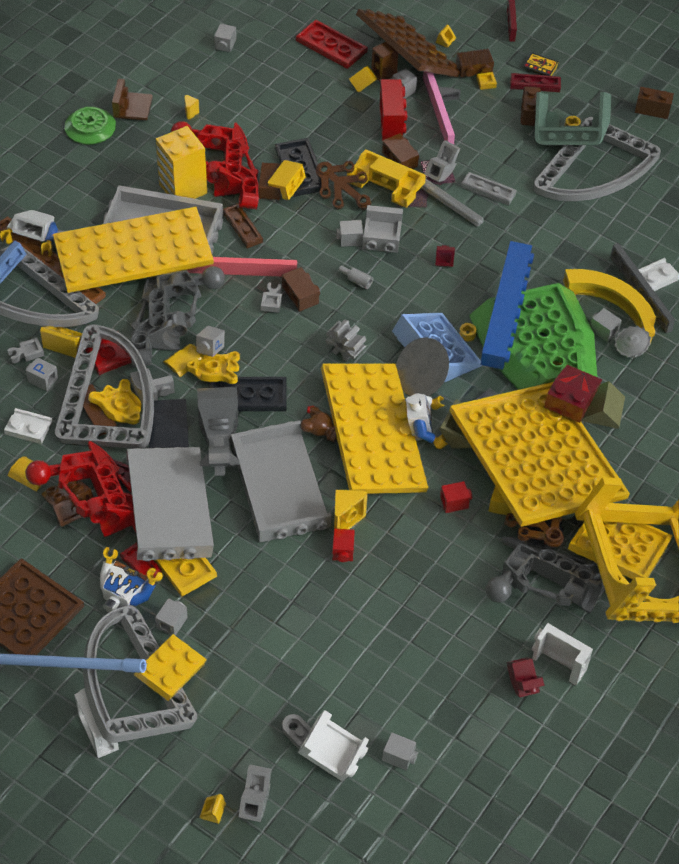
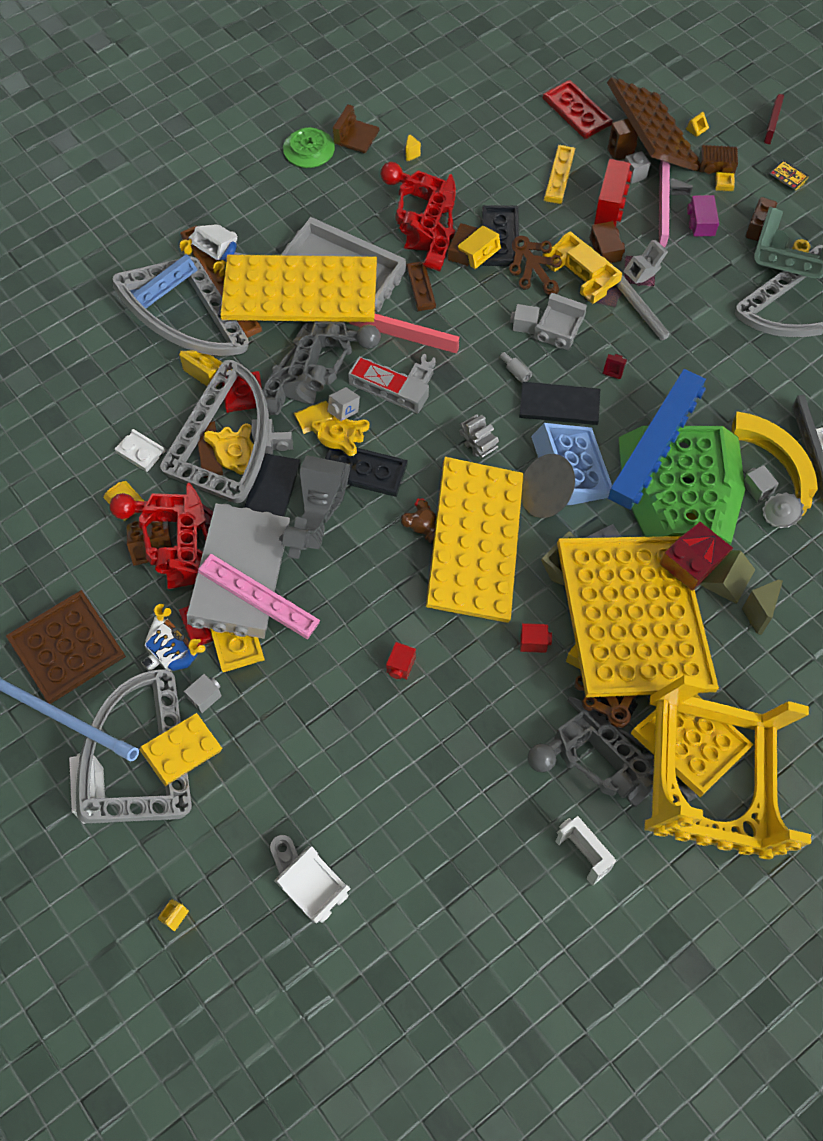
camera: 20 degrees right, 10 degrees up
light grey plate [7,338,44,363] -> none
light grey brick [26,357,58,391] -> none
yellow brick [156,126,207,199] -> none
light grey brick [214,24,236,52] -> none
light grey panel [231,420,331,542] -> none
light grey brick [238,764,272,822] -> none
reddish brown brick [282,267,320,312] -> none
yellow slope [334,490,368,529] -> none
yellow panel [349,66,377,92] -> none
light grey brick [382,733,418,771] -> none
torso [406,393,448,449] -> none
yellow bush [459,323,477,342] -> none
light grey tile [461,172,517,205] -> none
dark red brick [506,657,545,697] -> none
dark red tile [510,73,561,93] -> none
none -> bright pink tile [198,554,320,640]
none -> light grey brick [348,356,429,414]
none -> black tile [519,382,601,425]
none -> yellow tile [544,145,575,204]
none -> magenta brick [687,195,719,236]
none -> olive slope [742,579,783,635]

